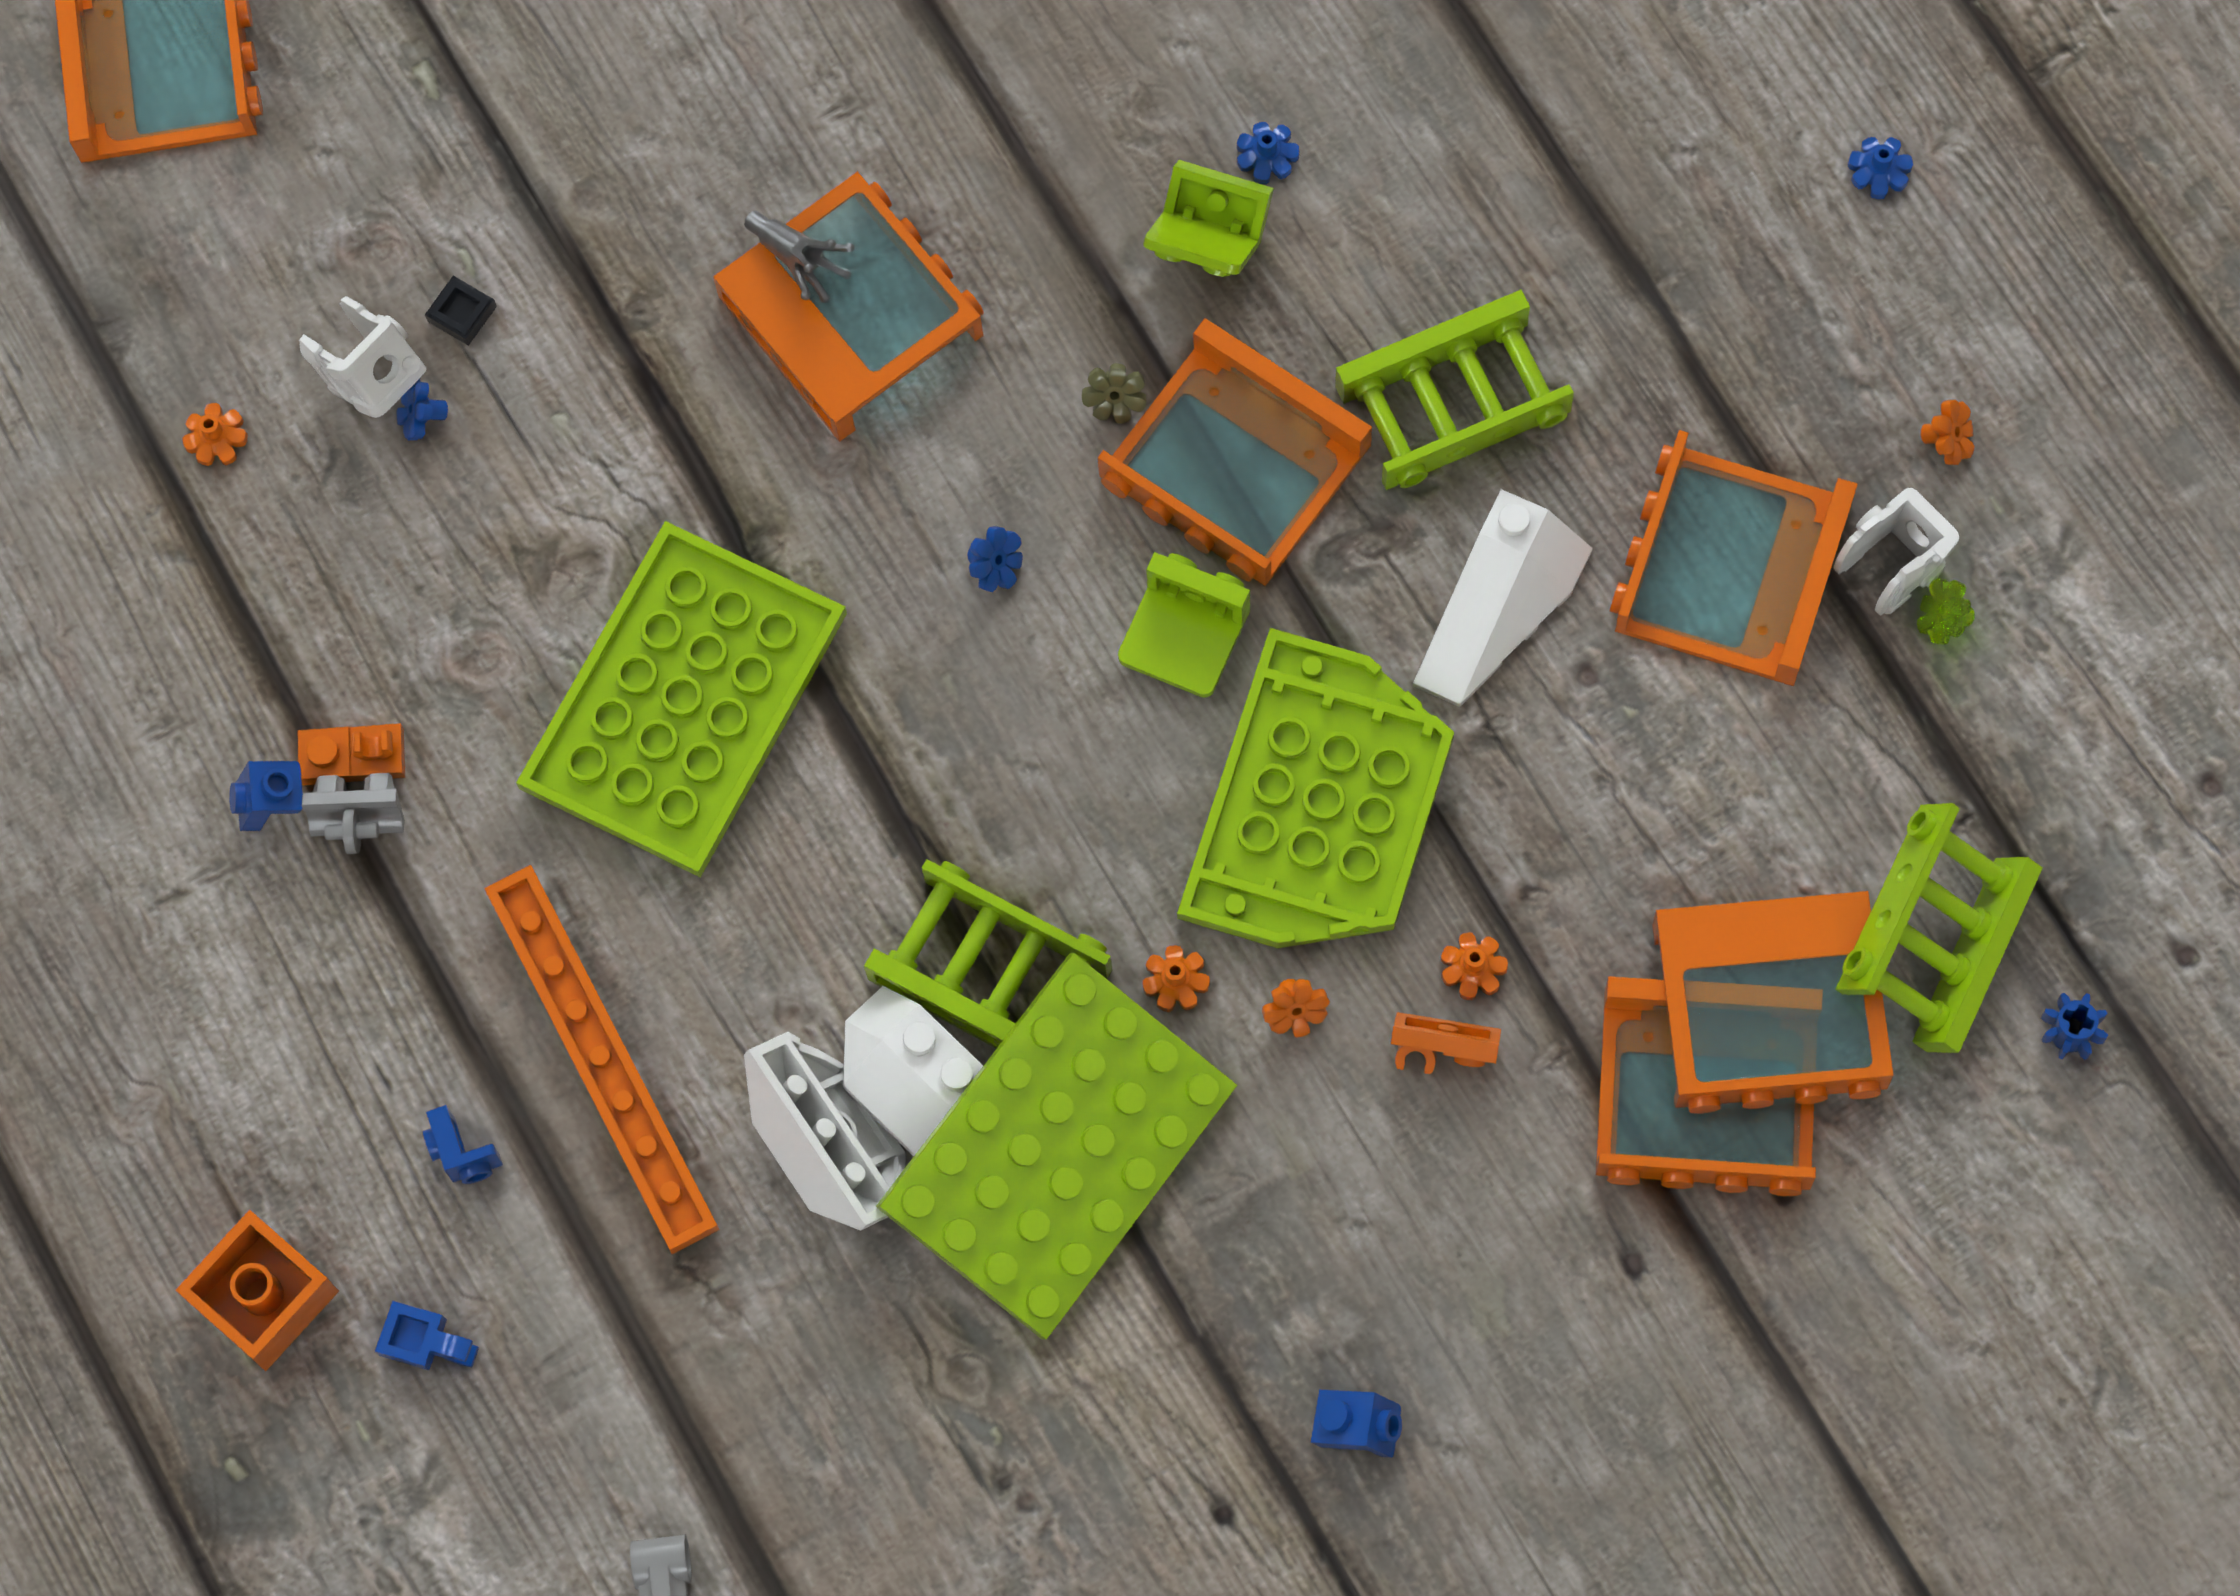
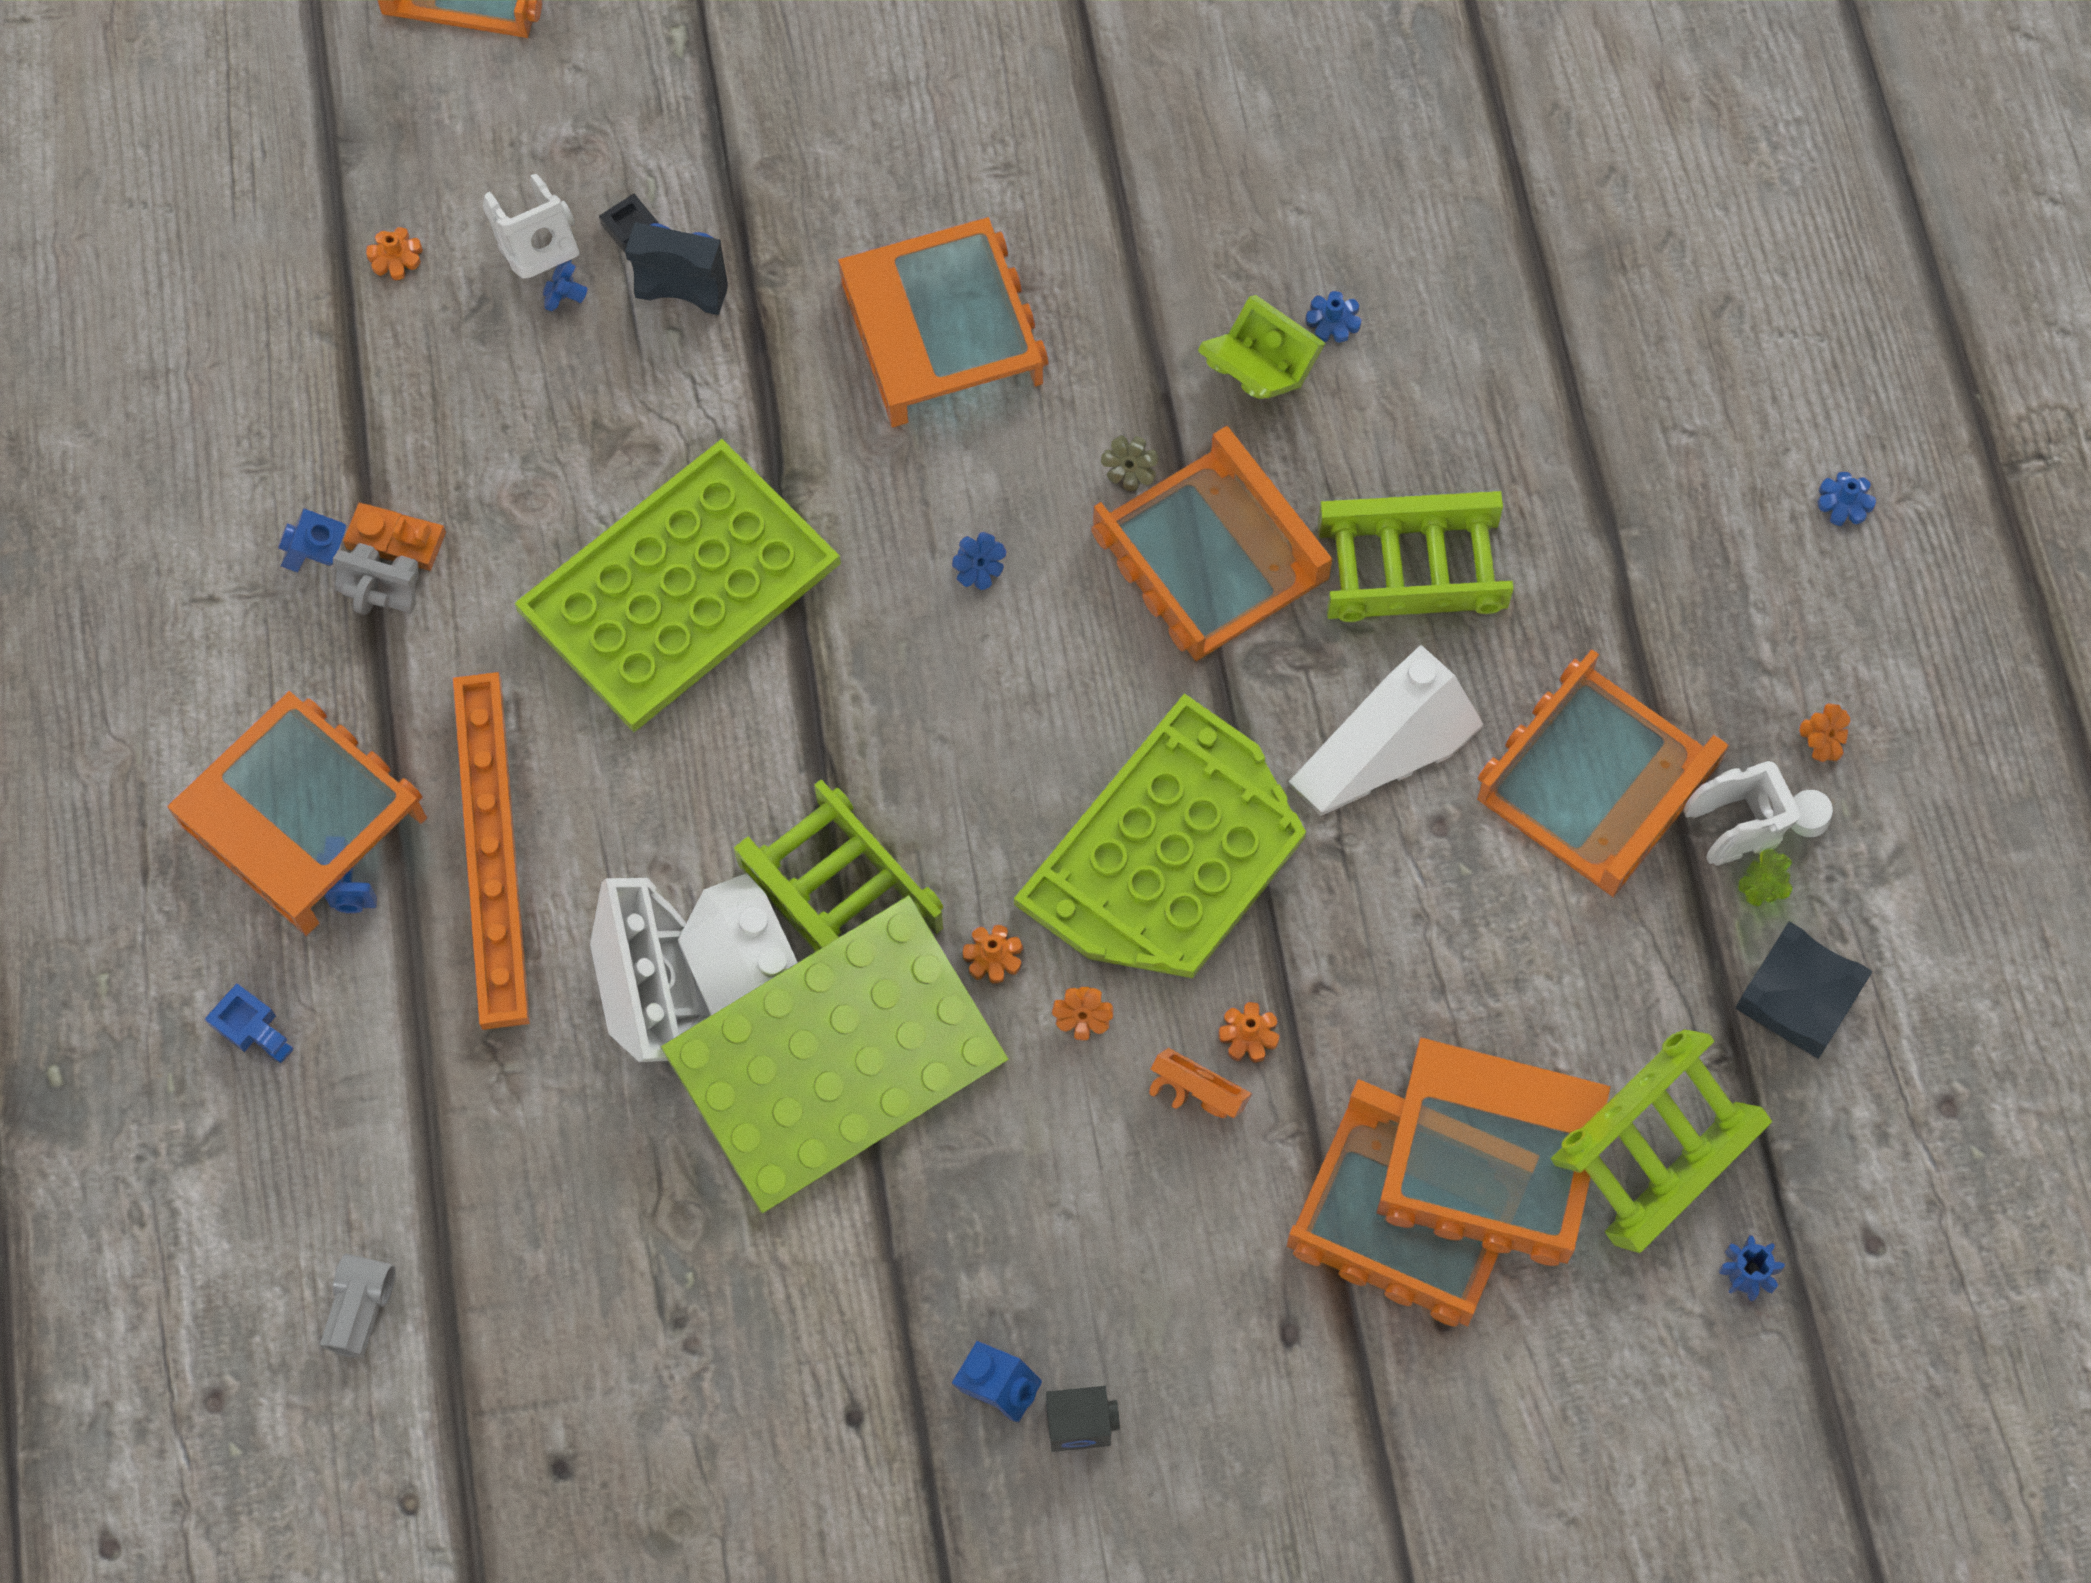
camera: 15 degrees right, 5 degrees down
orange brick [176,1210,339,1371] -> none
flat silver piece [744,211,855,303] -> none
lime bracket [1118,552,1250,698] -> none
none -> panel [167,691,427,936]
none -> black brick [625,222,728,315]
none -> pearl dark grey brick [1046,1386,1120,1452]
none -> black brick [1735,921,1873,1059]
none -> white piece [1791,790,1833,837]

